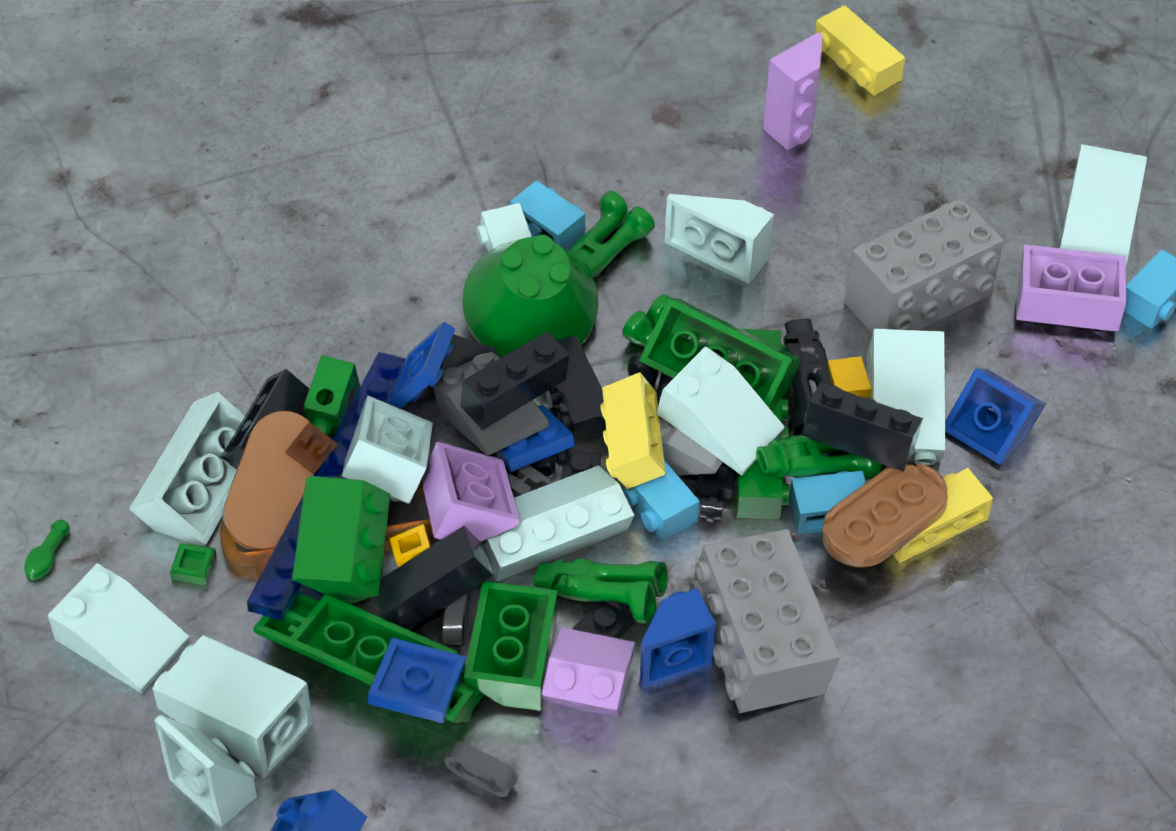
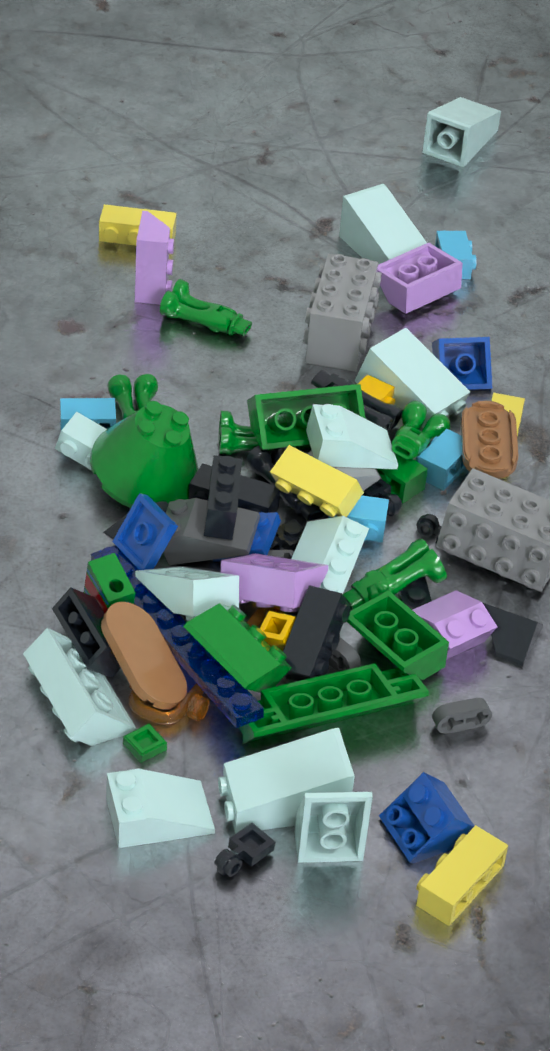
camera: 50 degrees left, 10 degrees down
green piece [24,519,70,581] -> none
reddish brown tile [285,422,337,475] -> none
blue plate [368,638,466,723] -> none
blue slope [639,588,716,688] -> none
light aqua slope [664,194,774,284] -> none
black brick [802,383,923,472] -> none
none -> green piece [160,279,252,336]
none -> black plate [214,823,276,877]
none -> black slope [482,602,543,666]

